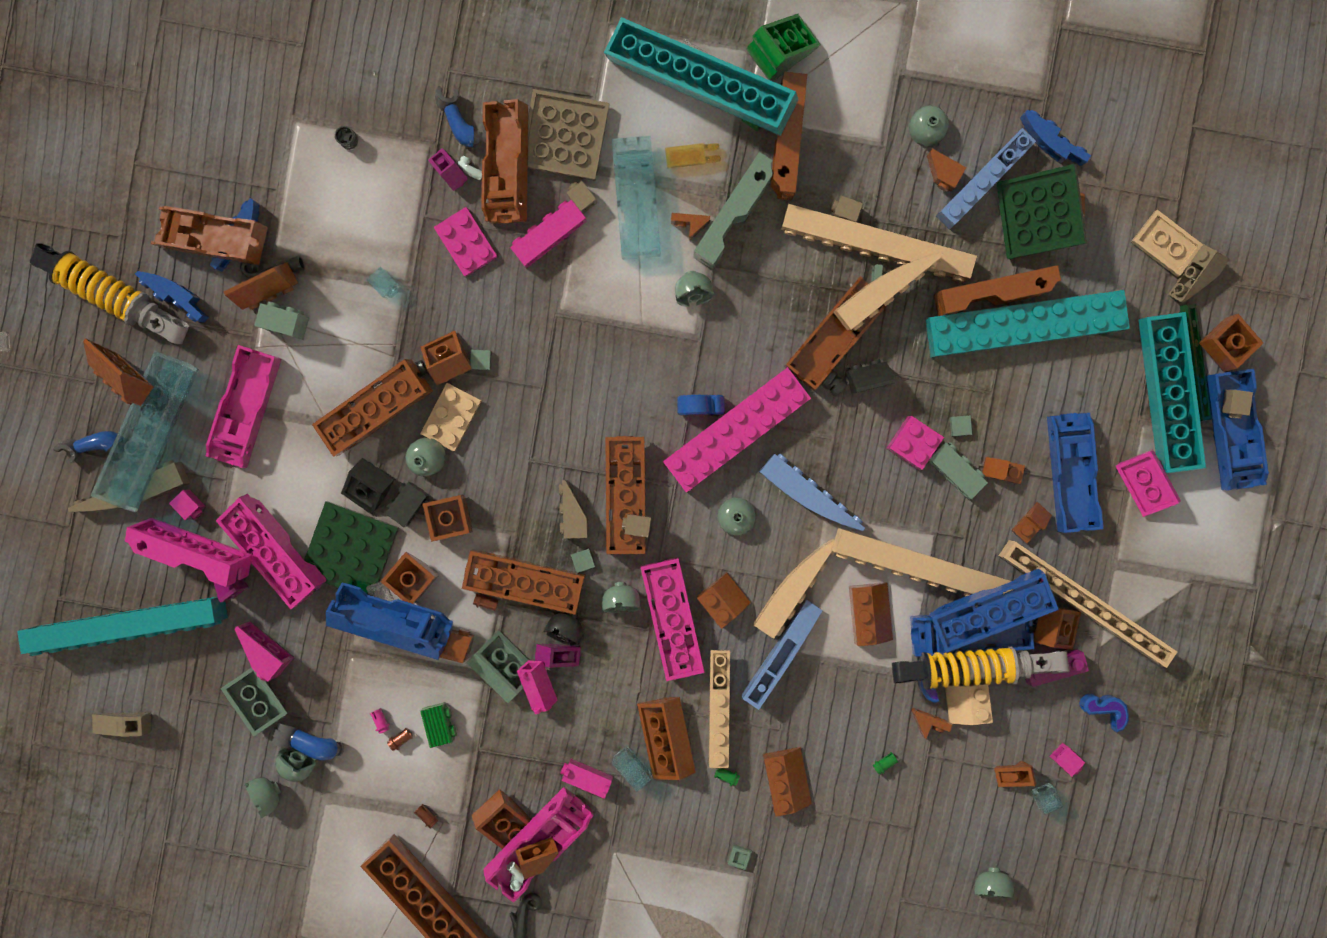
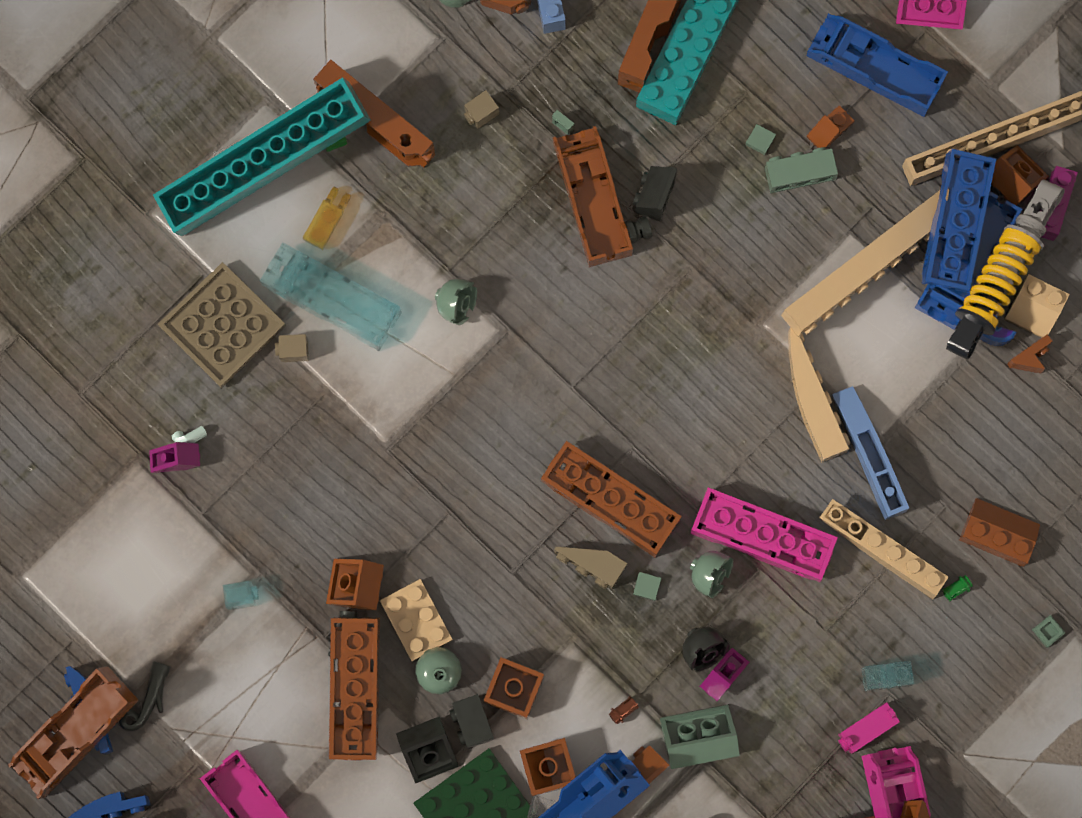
camera: 55 degrees left, 10 degrees down
dark orange slope [224,262,299,311] -> none
sand green brick [254,301,309,340] -> none
pearl dark grey wheel [334,126,358,150] -> none
dark pink plate [434,207,498,277] -> none
blue piece [435,86,486,148] -> none
dark orange piece [461,550,585,615] -> none
sand green tile [471,350,491,370] -> none
dark orange piece [481,99,528,224] -> none
dark pink brick [510,200,587,269] -> none
dark pink brick [517,660,558,714] -> none
dark tan brick [622,514,651,537] -> none
dark orange slope [637,697,696,780] -> none
dark pink brick [663,367,811,493] -> none
dark orange slope [671,213,710,241] -> none
blue animal [677,395,725,415] -> none
sand green piece [693,152,773,270] -> none
dark orange slope [697,572,751,629] -> none
sand green cylinder [717,497,756,536] -> none
green brick [746,14,821,81] -> none
medium blue slope [759,454,865,531] -> none
tan brick [781,204,977,283] -> none
tan slope [833,252,944,330] -> none
dark orange slope [849,582,893,646] -> none
green pin [872,752,899,775] -> none
dark pink brick [886,416,944,470] -> none
dark orange slope [1011,502,1052,544] -> none

